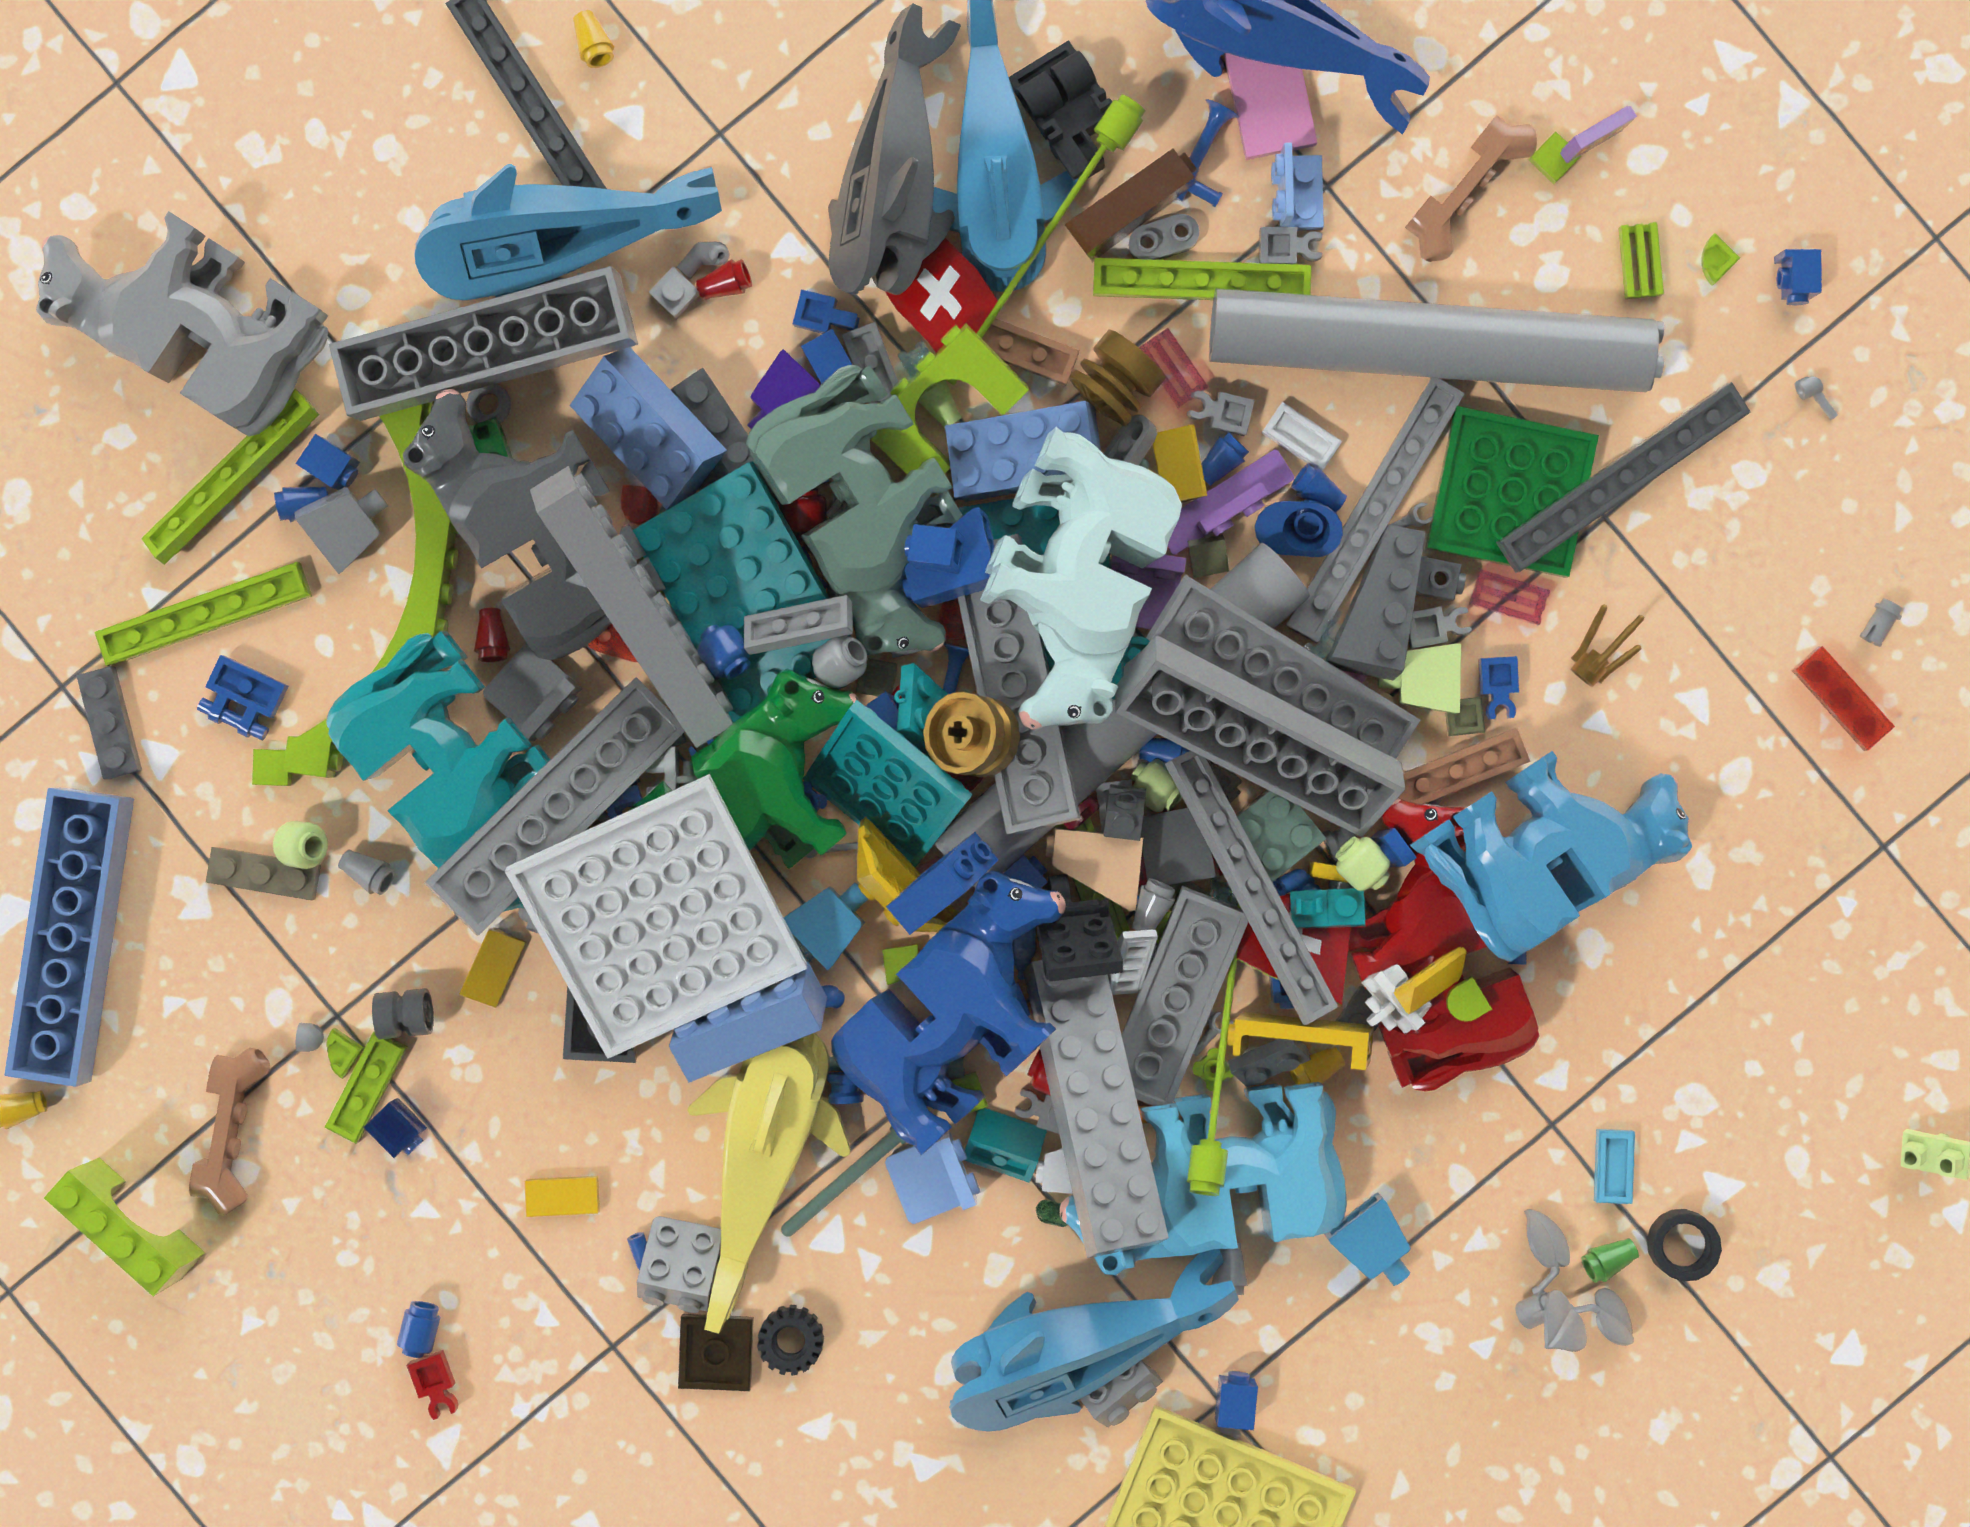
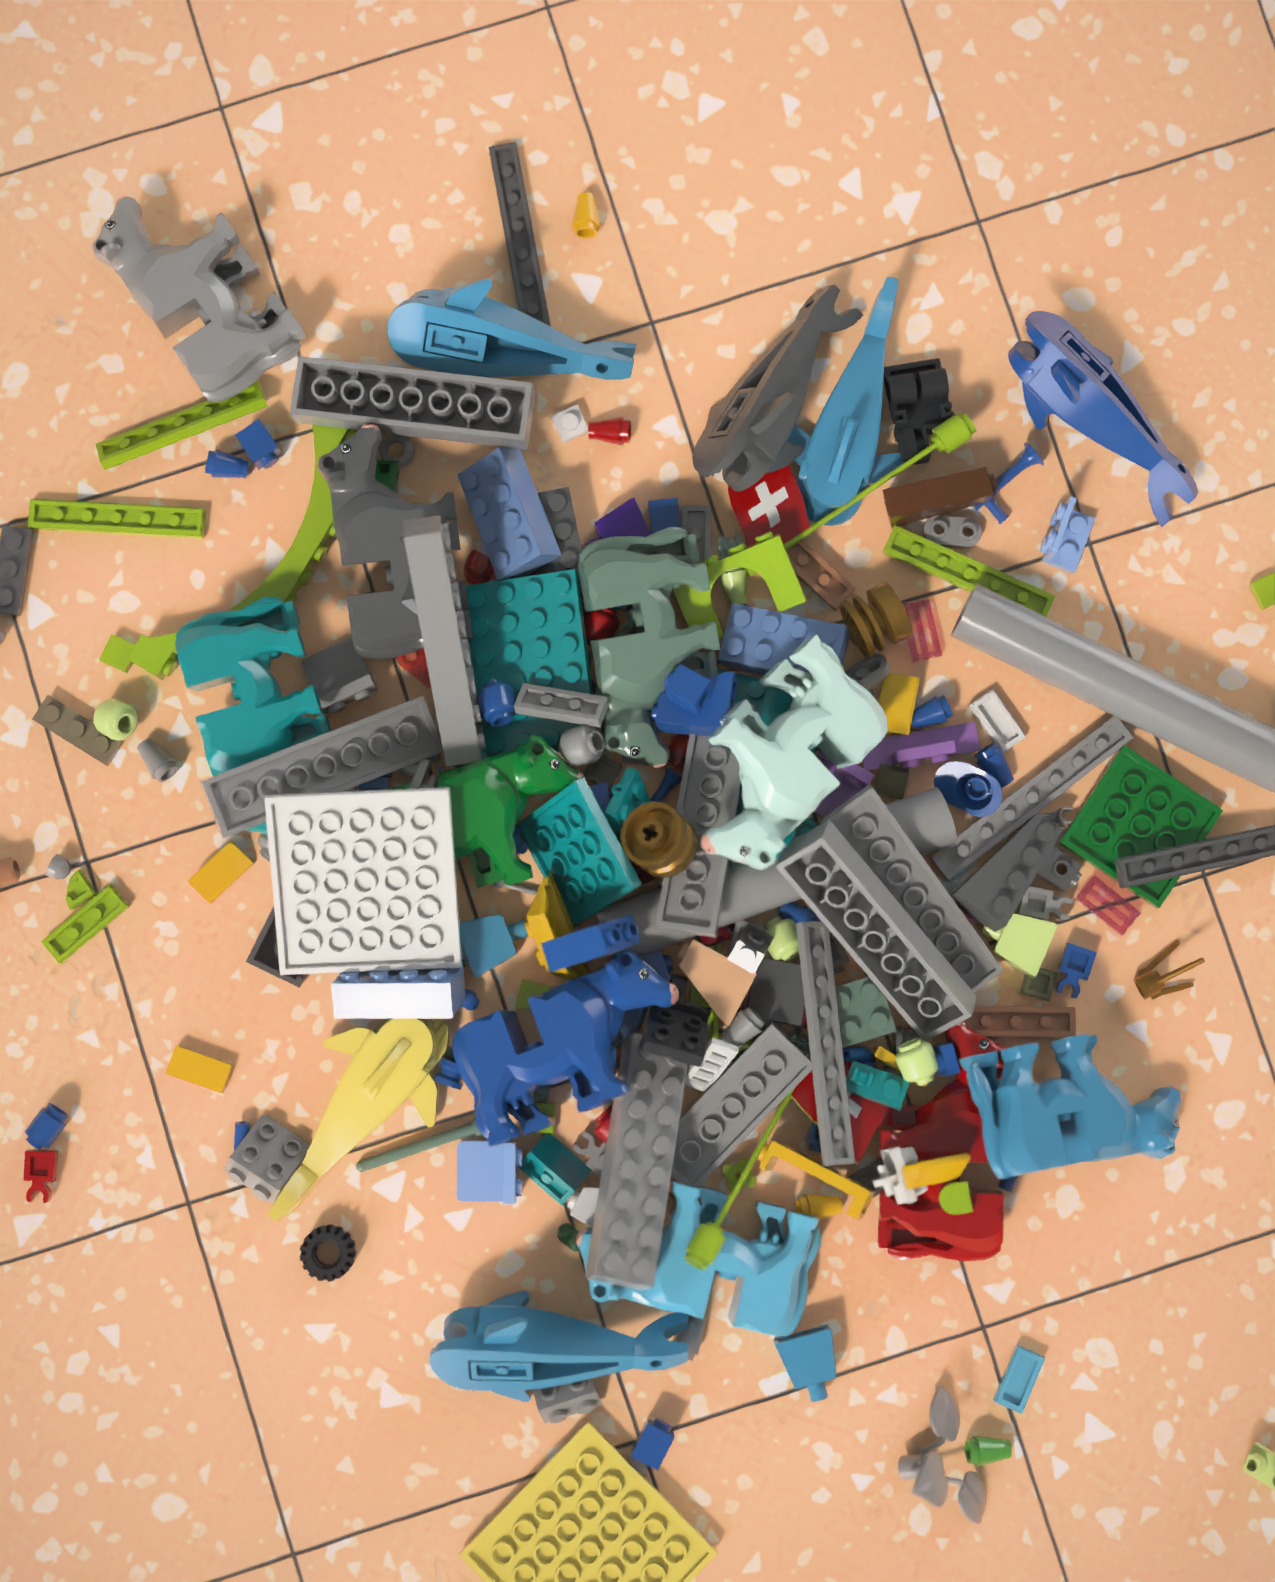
camera: 20 degrees right, 5 degrees down
blue plate [197,655,289,741] -> none
light grey torso [294,487,388,574] -> none
clear blue brick [363,1098,427,1158] -> none
dark grey wheel [372,988,434,1040] -> none
red cone [474,607,510,662] -> none
light grey arm [677,241,730,279] -> none
dark brown tile [678,1314,754,1391] -> none
blue plate [792,289,860,334] -> none
light grey plate [1187,391,1255,436] -> none
light grey hand [1193,1012,1233,1056] -> none
bright pink tile [1224,53,1317,160] -> none
dark grey plate [1228,1039,1311,1087] -> none
light grey plate [1259,227,1323,264] -> none
nougat plate [1405,115,1537,262] -> none
black tyre [1647,1209,1722,1282] -> none

